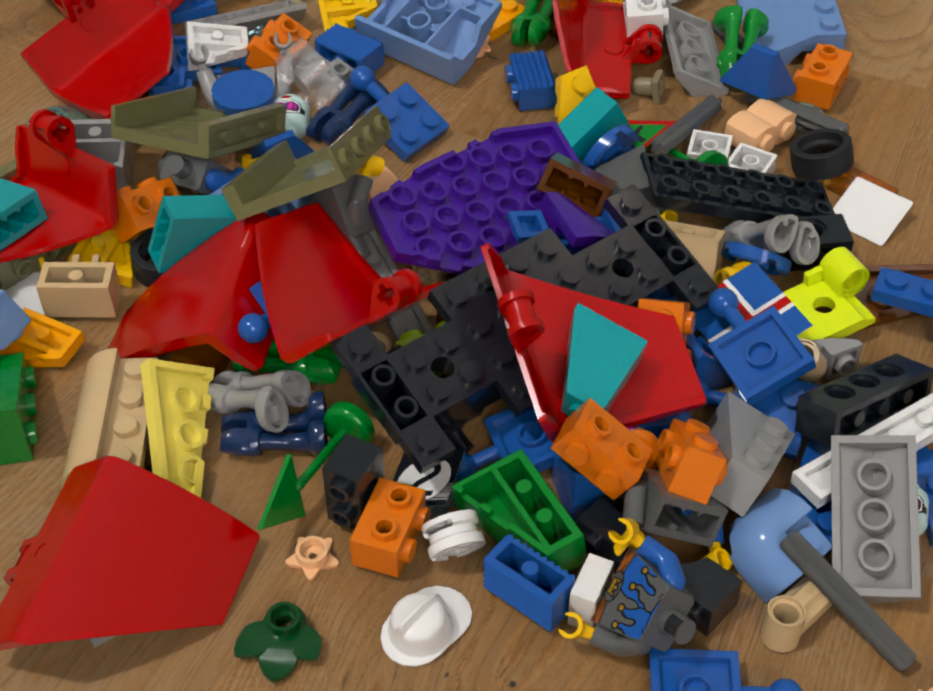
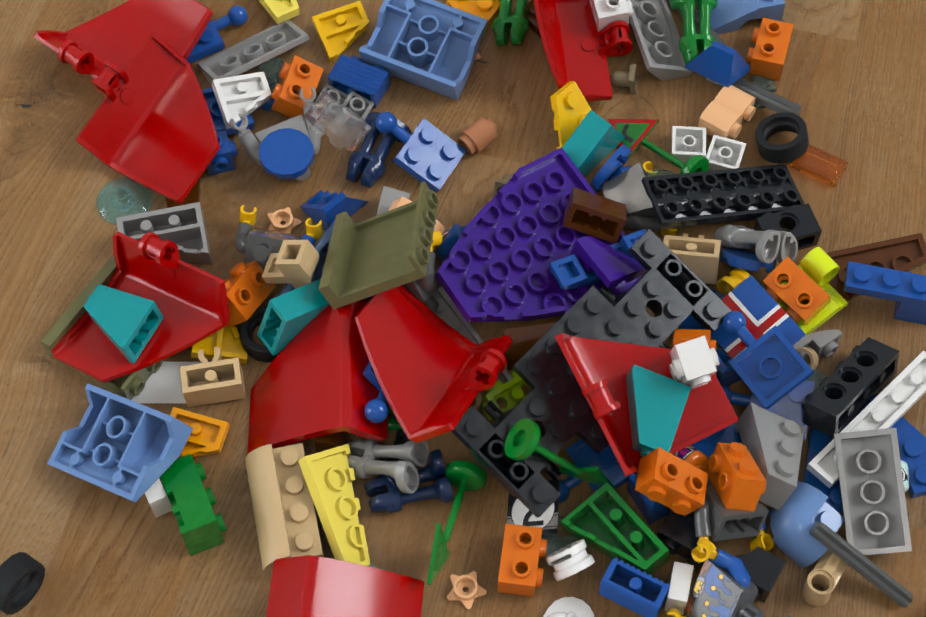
camera: 10 degrees left, 15 degrees up
olive panel [110,86,286,160] -> none
light aqua head [274,94,311,139] -> none
black brick [322,434,385,529] -> none
blue brick [504,50,556,112] -> none
dark grey axle [651,95,723,154] -> none
white sticker [833,177,913,246] -> none
none -> tan brick [262,240,319,289]
none -> nougat brick [457,117,498,156]
none -> green piece [504,418,616,490]
none -> white brick [669,336,719,389]
none -> orange brick [763,256,831,326]

